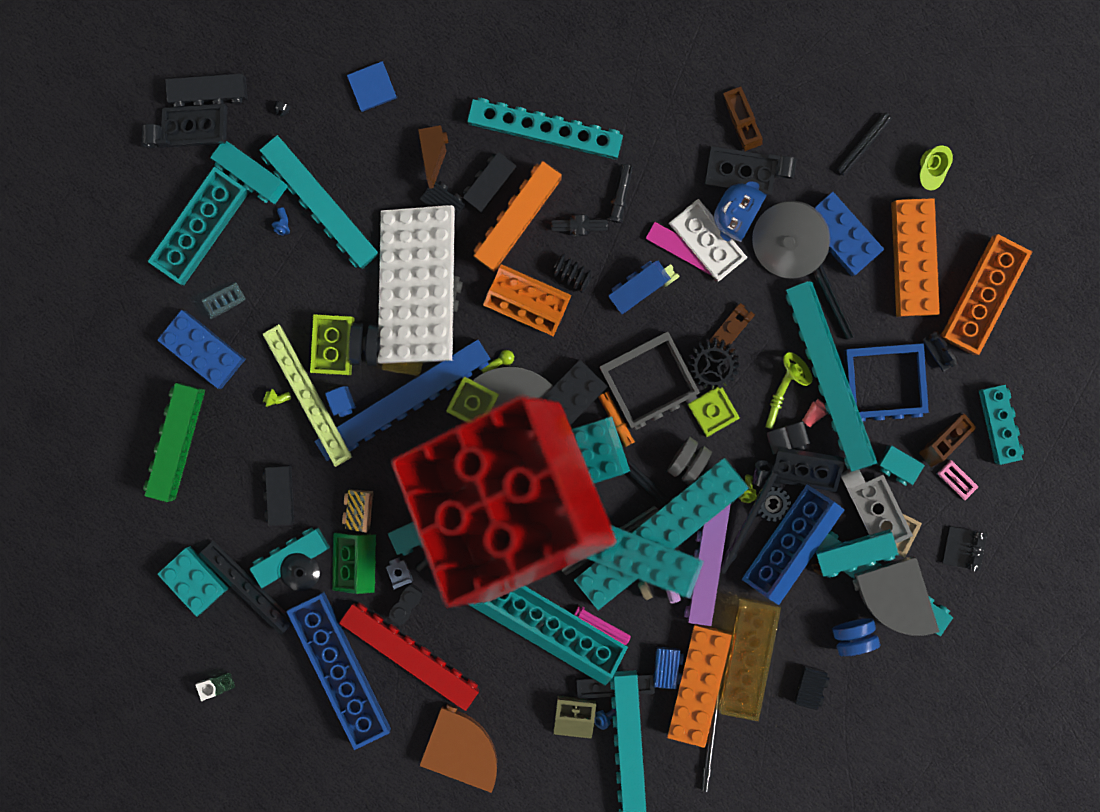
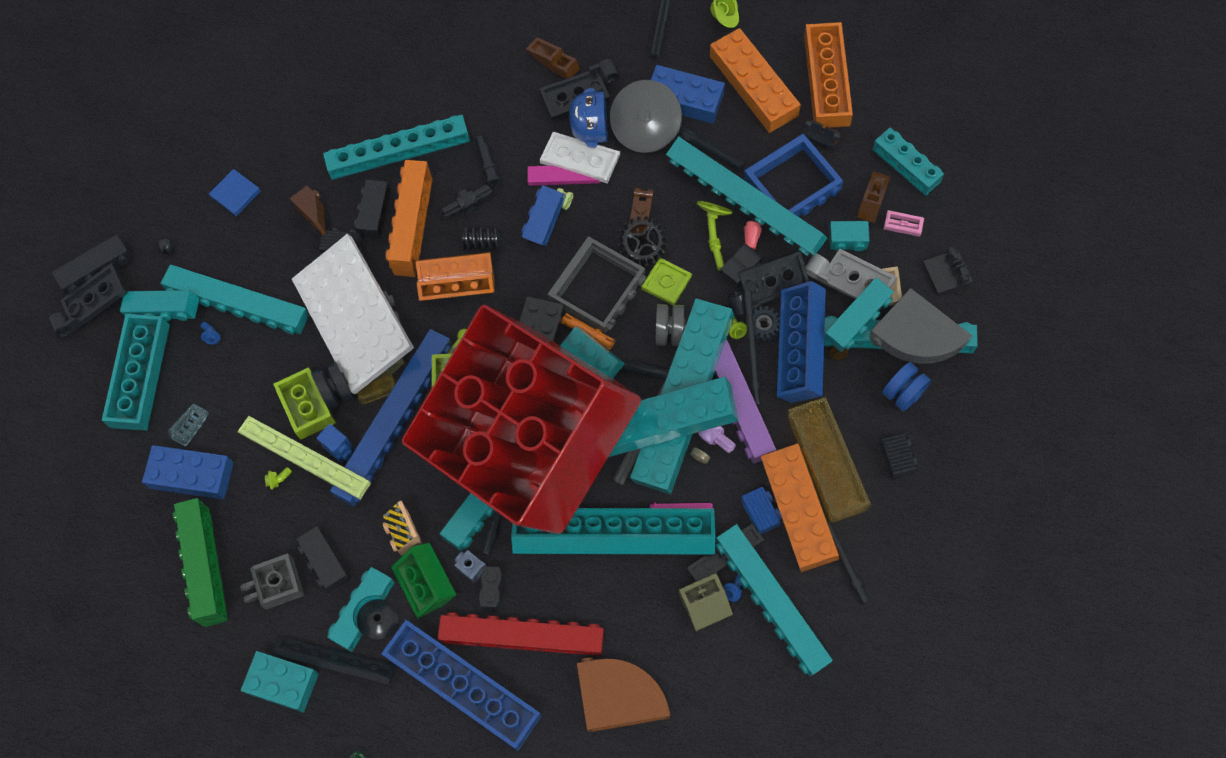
camera: 25 degrees left, 20 degrees down
none -> dark grey hinge [240,554,304,610]

